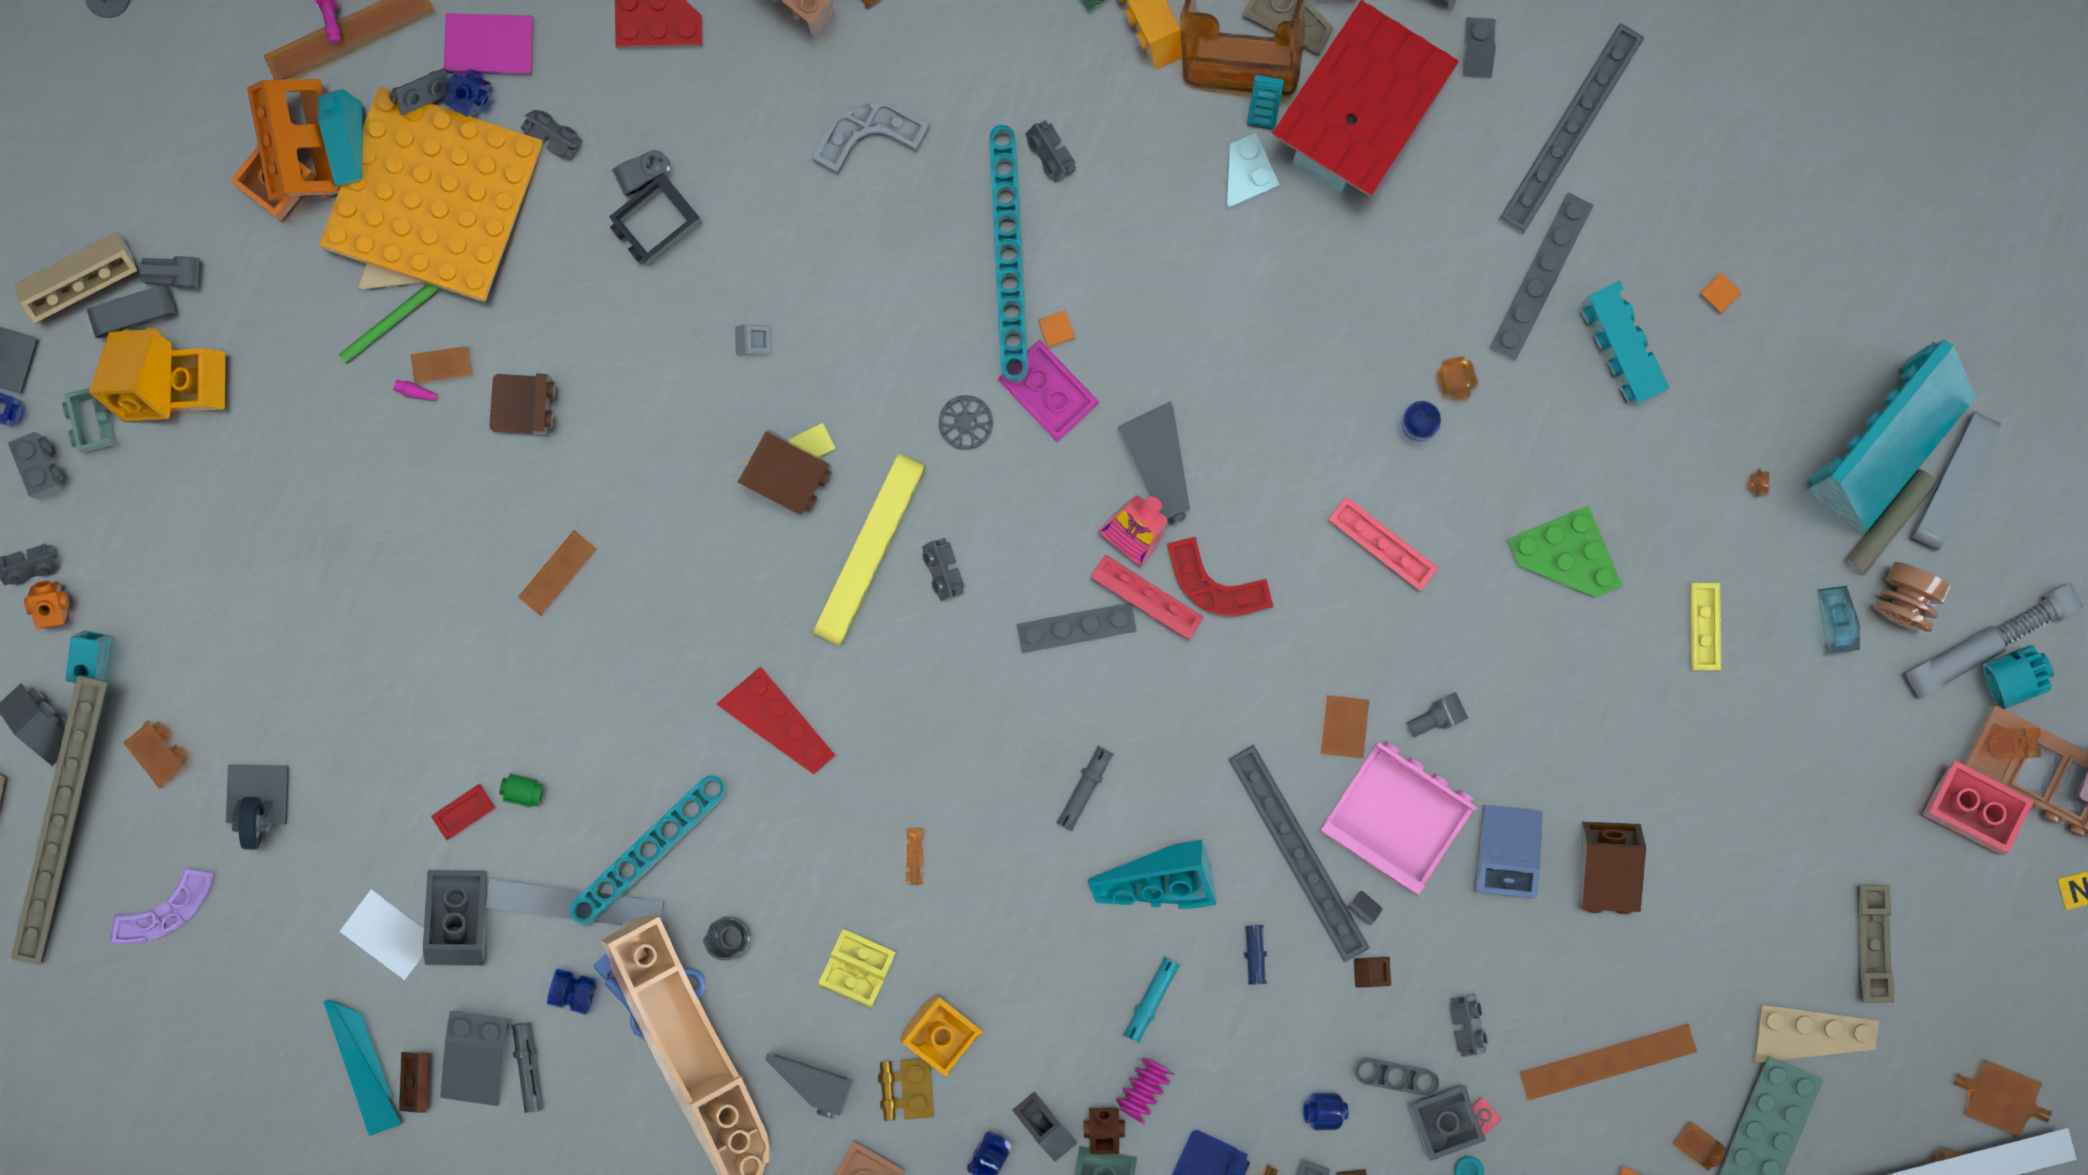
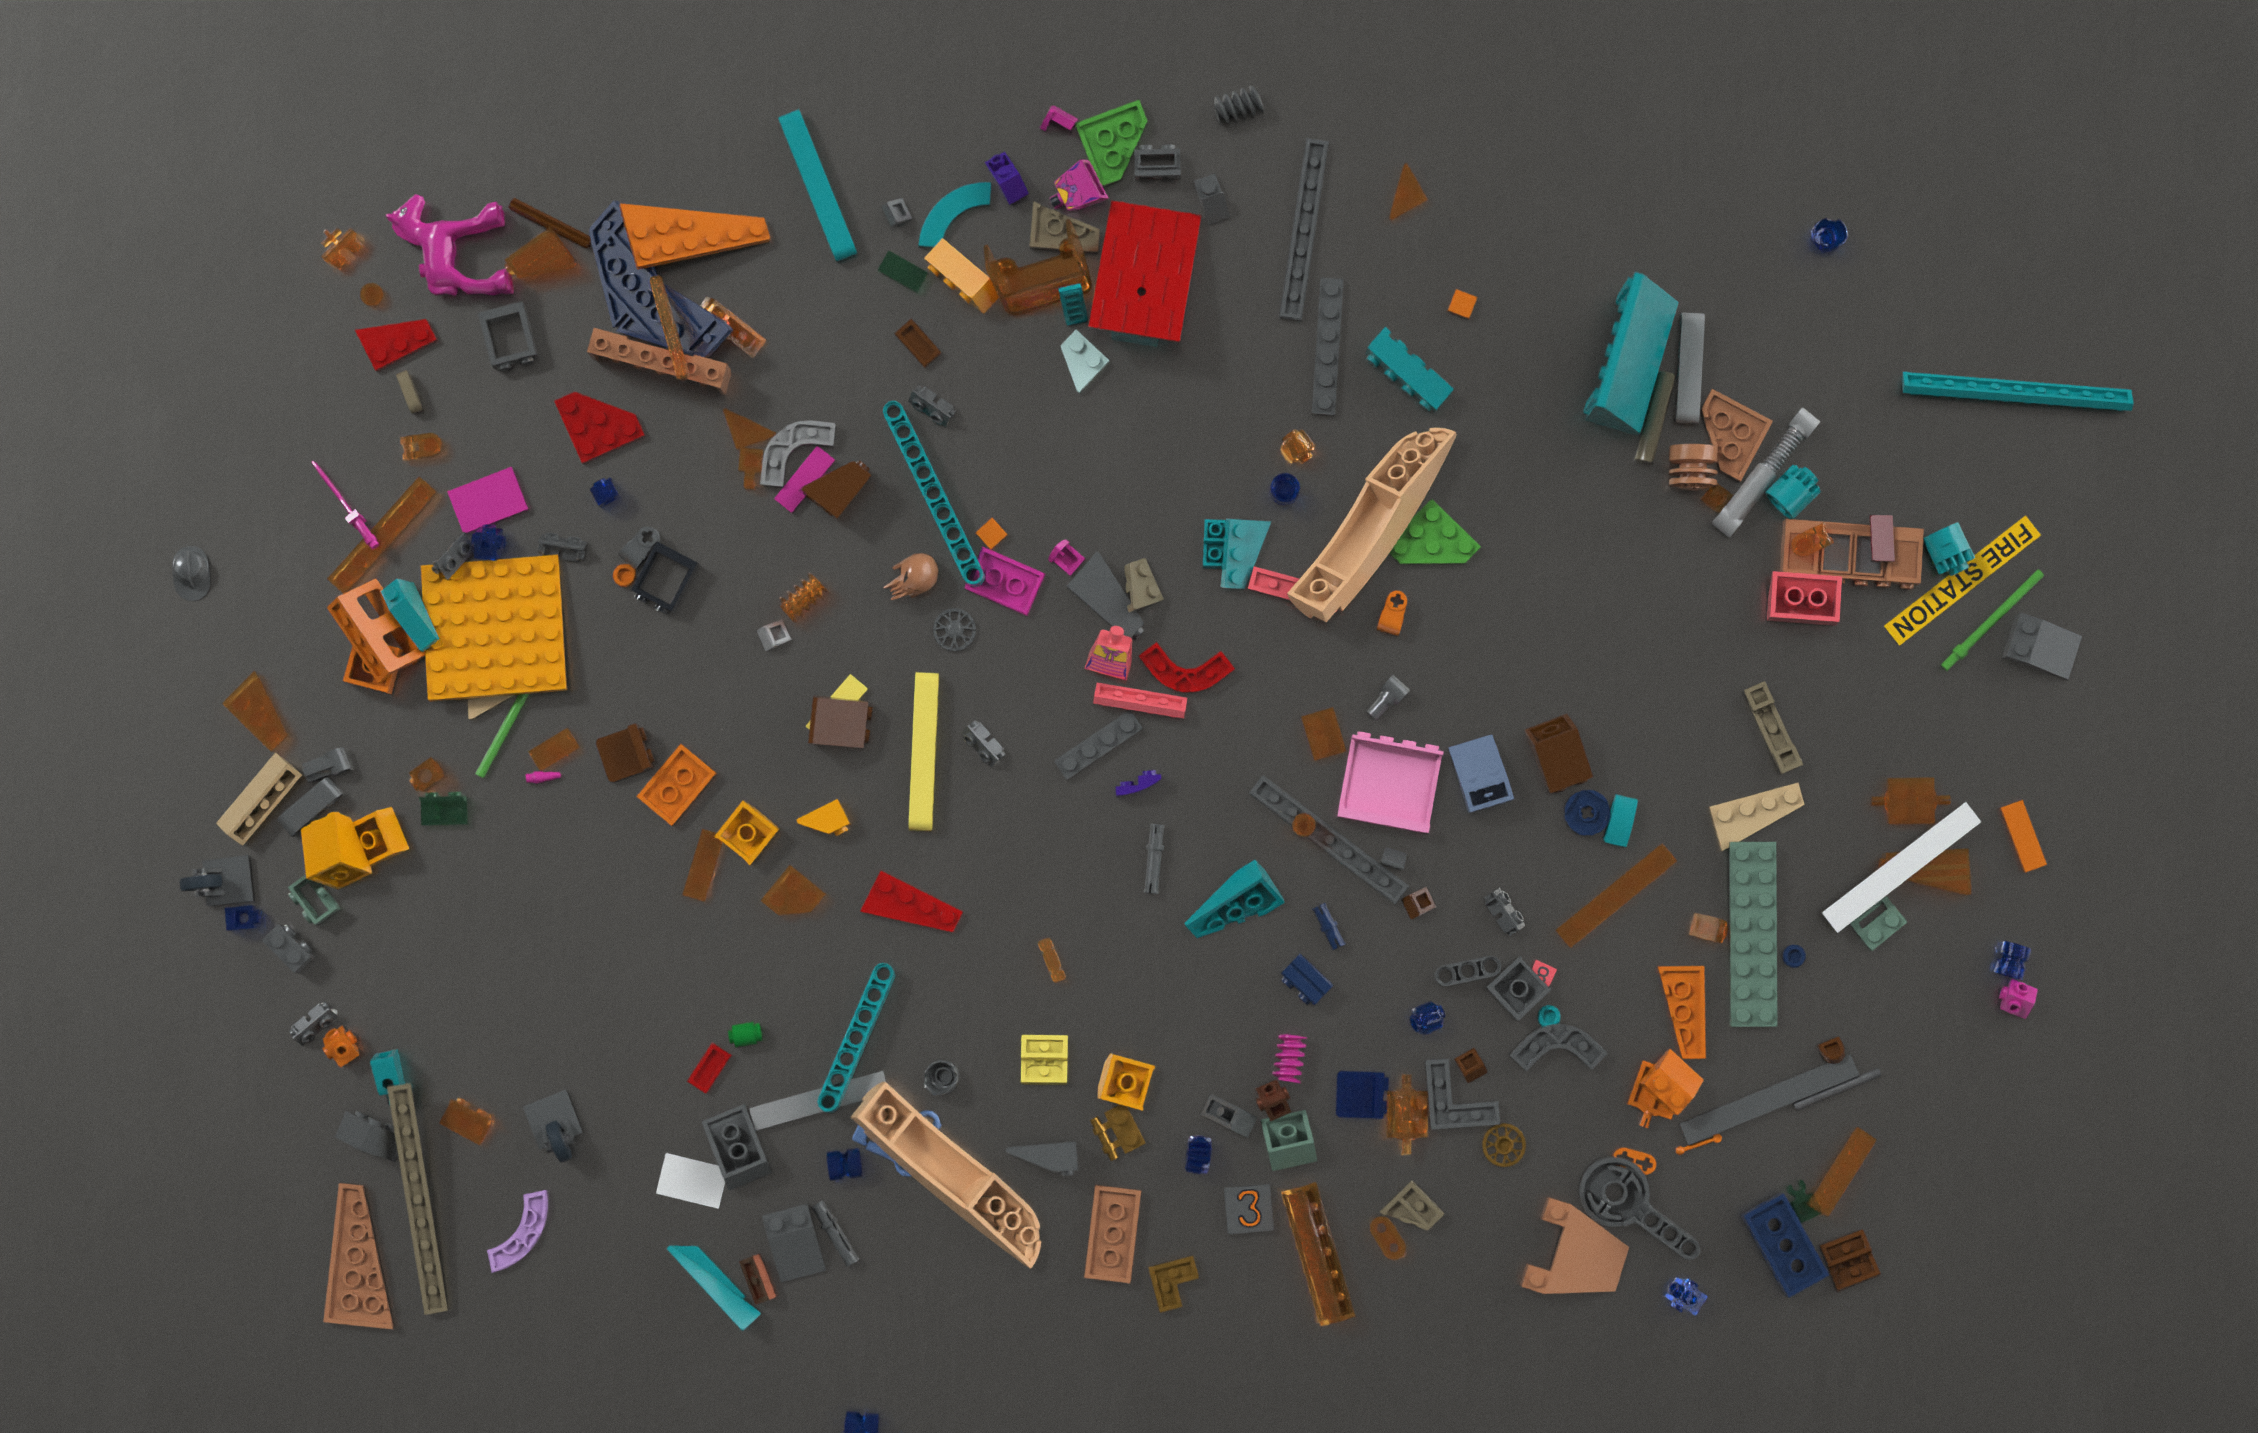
camera: 25 degrees left, 0 degrees up
teal pin [1123,957,1181,1043] -> none
light yellow tile [1690,583,1721,671] -> none
clear orange plate [1751,468,1769,497] -> none
clear light blue slope [1818,585,1860,654] -> none
none -> clear orange wing [222,671,288,752]
none -> clear orange brick [409,757,447,793]
none -> clear green bracket [419,792,468,826]
none -> clear blue brick [590,477,621,509]
none -> orange tile [613,564,637,587]
none -> orange plate [636,744,717,826]
none -> light orange slope [714,800,779,865]
none -> clear orange tile [723,408,776,450]
none -> clear orange plate [738,448,764,490]
none -> clear orange plate [761,865,826,915]
none -> dark pink tile [774,446,835,513]
none -> clear orange piece [779,573,829,623]
none -> light orange slope [796,799,851,836]
none -> reddish brown slope [799,460,871,519]
none -> nougat helmet [884,553,939,600]
none -> reddish brown tile [894,319,942,368]
none -> dark pink tile [1048,539,1086,577]
none -> dark purple slope [1116,770,1161,797]
none -> dark tan wing [1124,558,1164,613]
none -> teal slope [1203,519,1226,569]
none -> teal wing [1221,518,1271,589]
none -> dark blue brick [1281,954,1333,1006]
none -> light nougat slope [1287,428,1457,622]
none -> clear orange wheel [1292,813,1316,837]
none -> orange piece [1377,590,1407,636]
none -> clear orange tile [1389,163,1428,221]
none -> dark blue plate [1564,790,1610,836]
none -> teal slope [1603,794,1638,847]
none -> clear orange tile [1700,483,1733,514]
none -> nougat plate [1701,389,1773,482]

